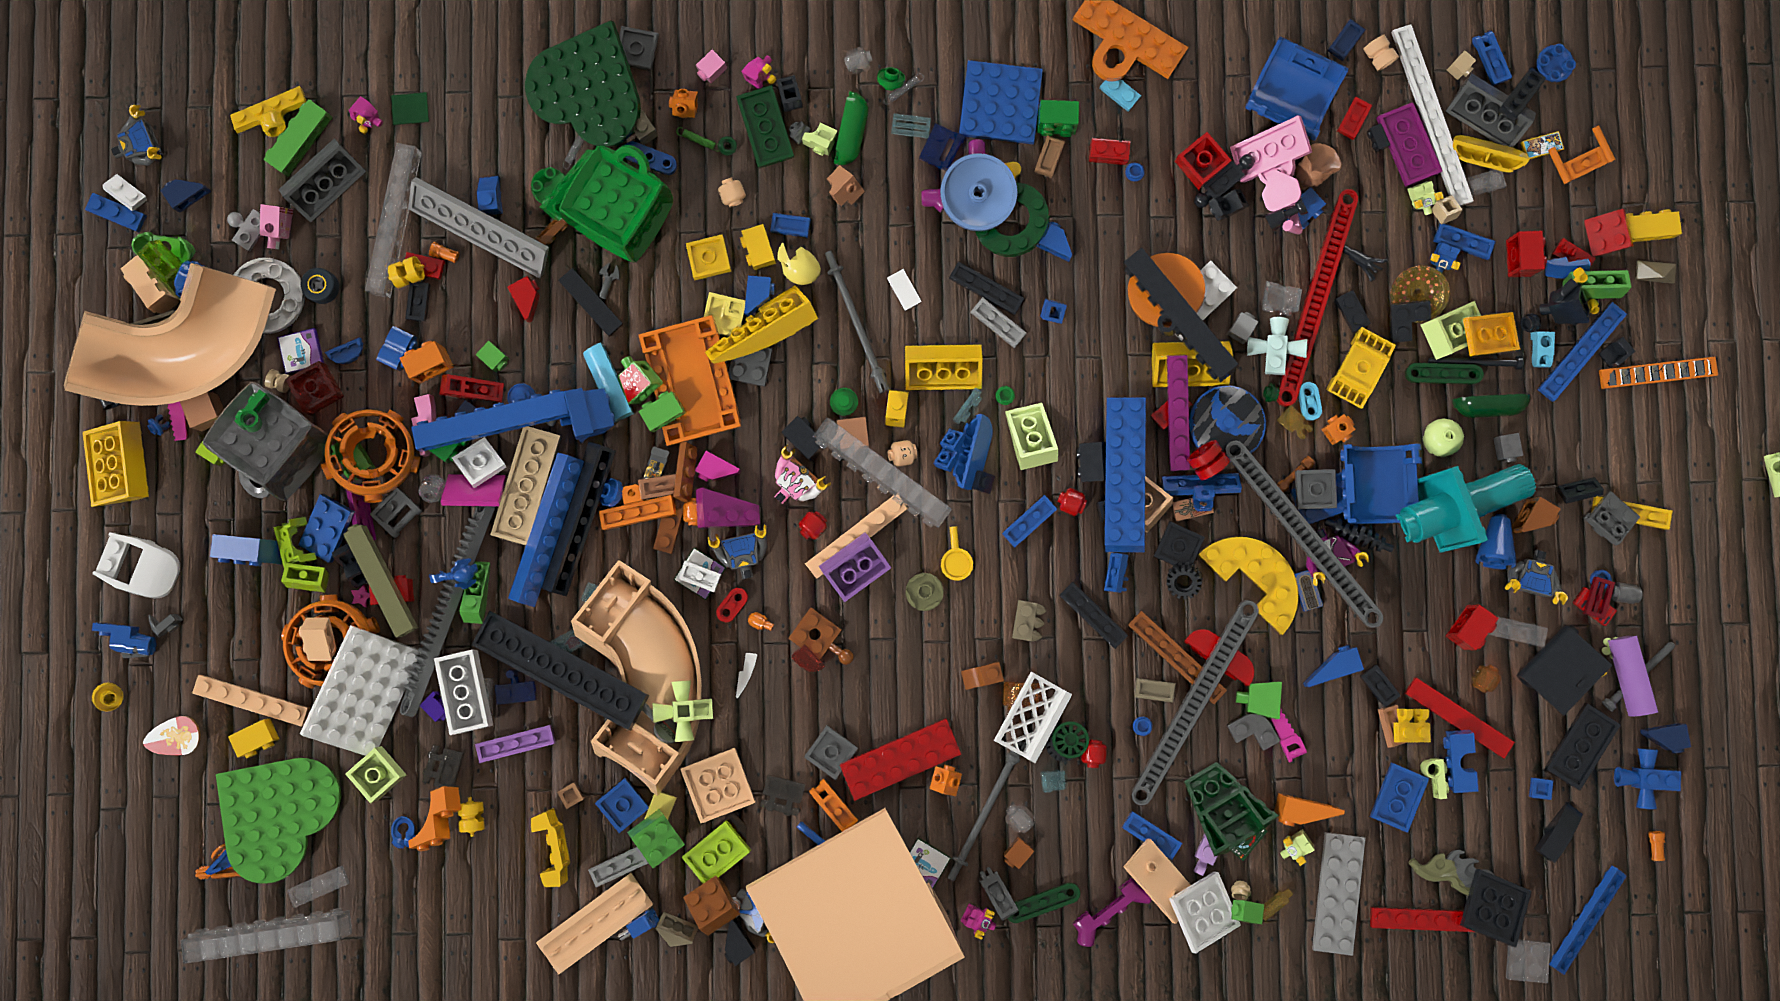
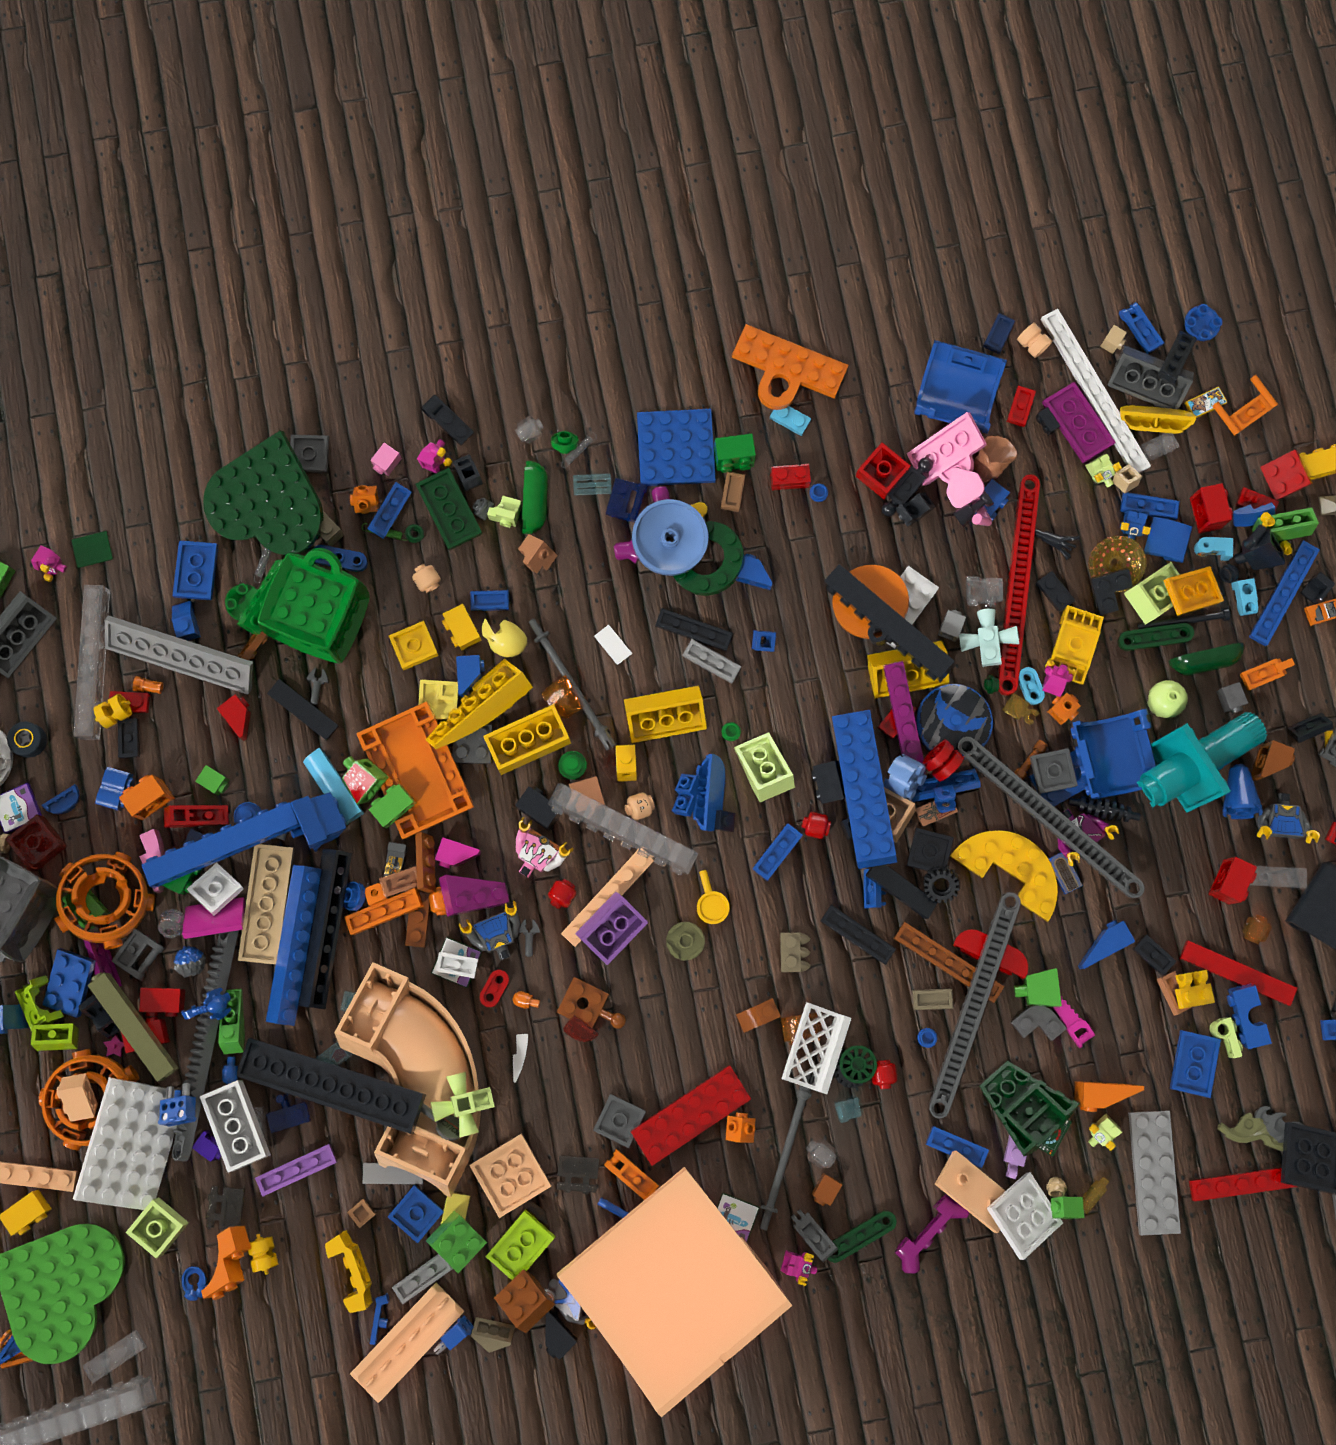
camera: 20 degrees left, 5 degrees down
clear light blue plate [953,388,982,425] -> none
none -> red brick [139,988,185,1017]
none -> blue piece [158,1083,197,1127]
none -> blue plate [172,541,219,600]
none -> piece [173,946,206,978]
none -> blue cylinder [222,1057,238,1085]
none -> light grey tile [363,1163,424,1184]
none -> blue plate [367,482,411,539]
none -> blue piece [370,1293,389,1345]
none -> black plate [421,395,474,446]
none -> yellow slope [483,704,571,775]
none -> dark grey bar [519,919,540,957]
none -> clear orange cylinder [542,675,583,719]
none -> black tile [866,865,937,919]
none -> medium blue brick [884,754,927,800]
none -> dark pink piece [1042,660,1076,697]
none -> blue slope [1144,516,1192,563]
none -> medium azure leg [1194,537,1233,561]
none -> orange hinge [1240,658,1295,691]

